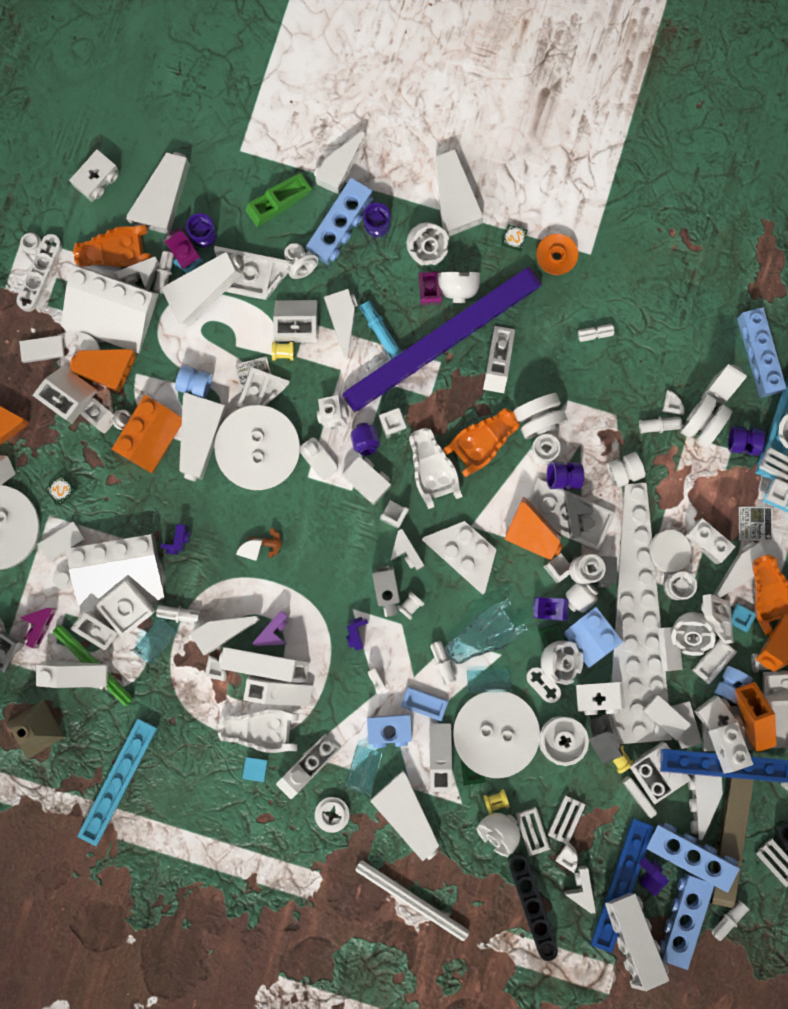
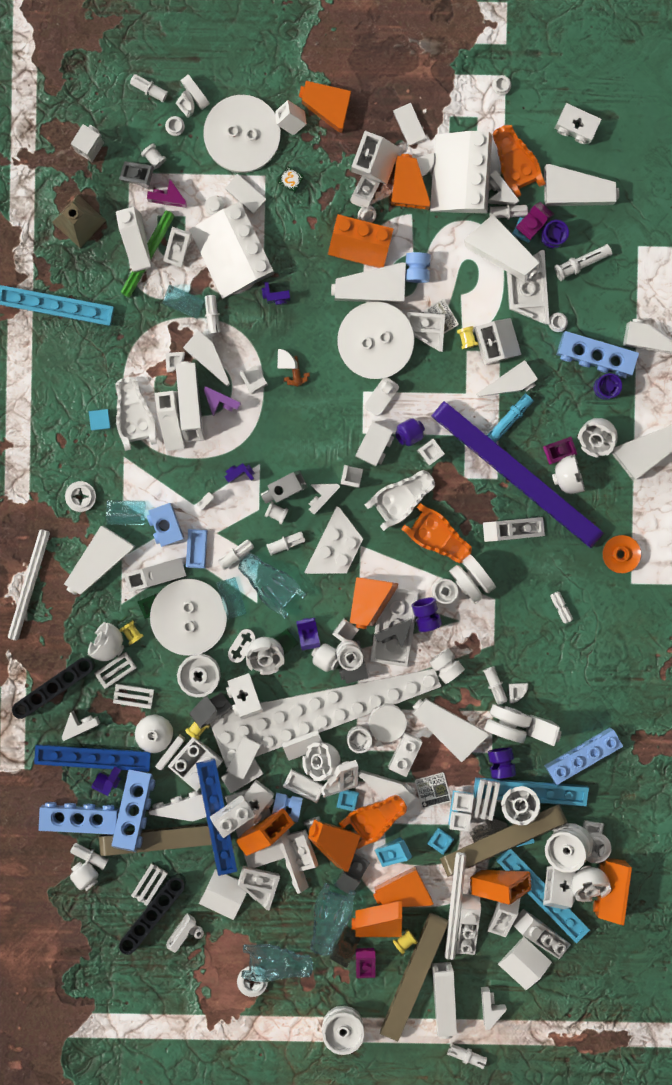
camera: 70 degrees right, 5 degrees up
white beam [16,234,62,312] -> none
white tile [95,579,155,638] -> none
bright green slope [245,173,312,227] -> none
white slope [276,734,340,799] -> none
white gear [287,251,318,279] -> none
white brick [317,395,349,430] -> none
tile [502,224,528,251] -> none
white tile [556,842,578,873] -> none
light blue slope [563,607,624,668] -> none
white wedge [605,893,669,991] -> none
none -> white head [70,862,99,891]
none -> white cylinder [135,714,173,753]
none -> white panel [240,365,268,394]
none -> white axle [266,532,305,556]
none -> white slope [412,698,489,762]
none -> white pin [554,244,612,281]

